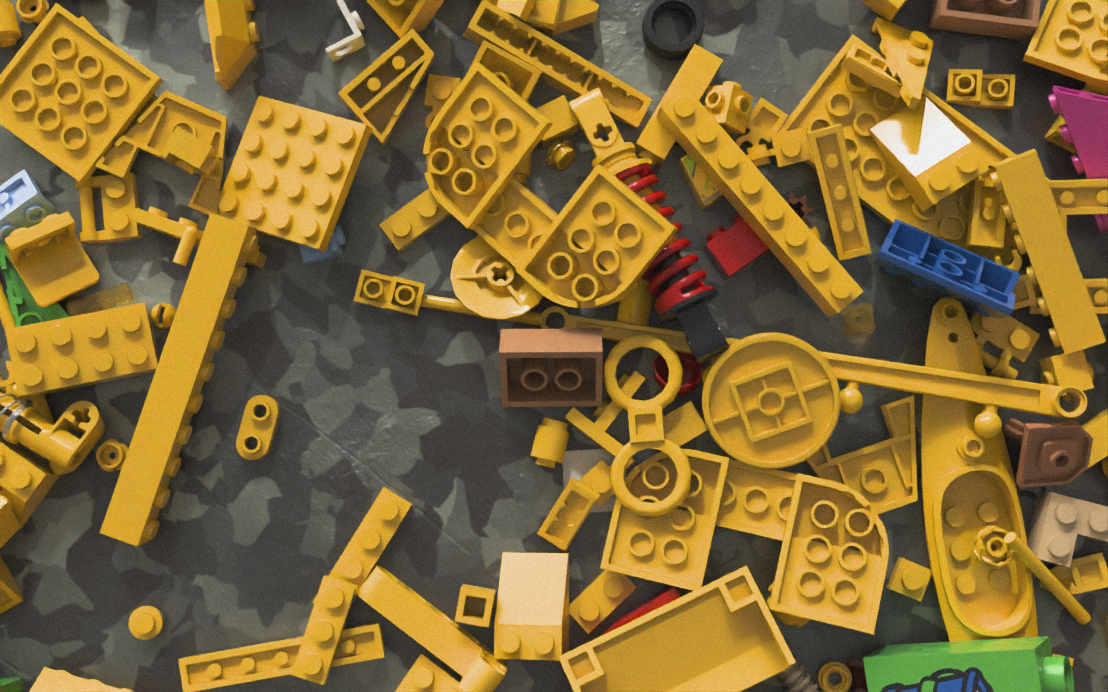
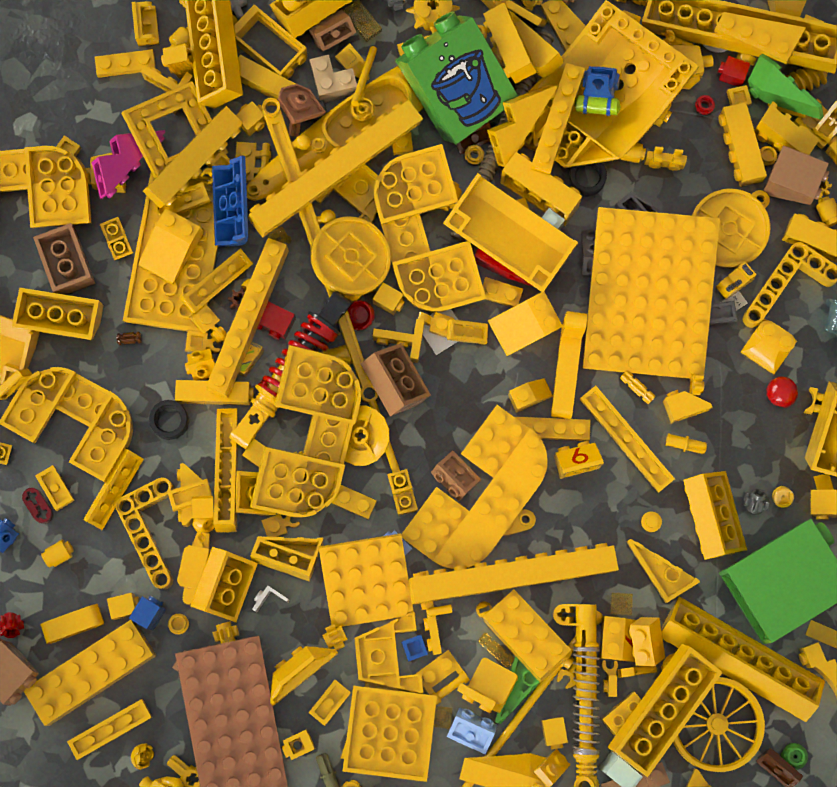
camera: 120 degrees left, 5 degrees down
yellow plate [96,439,128,472] -> none
yellow brick [160,126,218,176] -> none
yellow plate [291,575,358,685] -> none
yellow brick [455,584,496,627] -> none
yellow brick [530,417,570,468] -> none
yellow plate [547,140,577,171] -> none
yellow bar [602,334,692,517] -> none
yellow plate [841,44,903,99] -> none
yellow wing [871,16,934,110] -> none
none -> reddish brown piece [116,332,142,345]
none -> yellow brick [248,100,423,238]
none -> yellow plate [308,680,351,726]
none -> yellow gear [322,624,348,650]
none -> yellow plate [401,405,547,569]
none -> blue plate [402,635,428,662]
none -> medium nougat bracket [431,451,481,501]
none -> clear yellow plate [433,706,452,729]
none -> yellow slope [508,378,553,413]
none -> yellow slope [554,441,604,479]
none -> clear yellow plate [610,593,633,615]
none -> yellow wing [627,539,700,603]

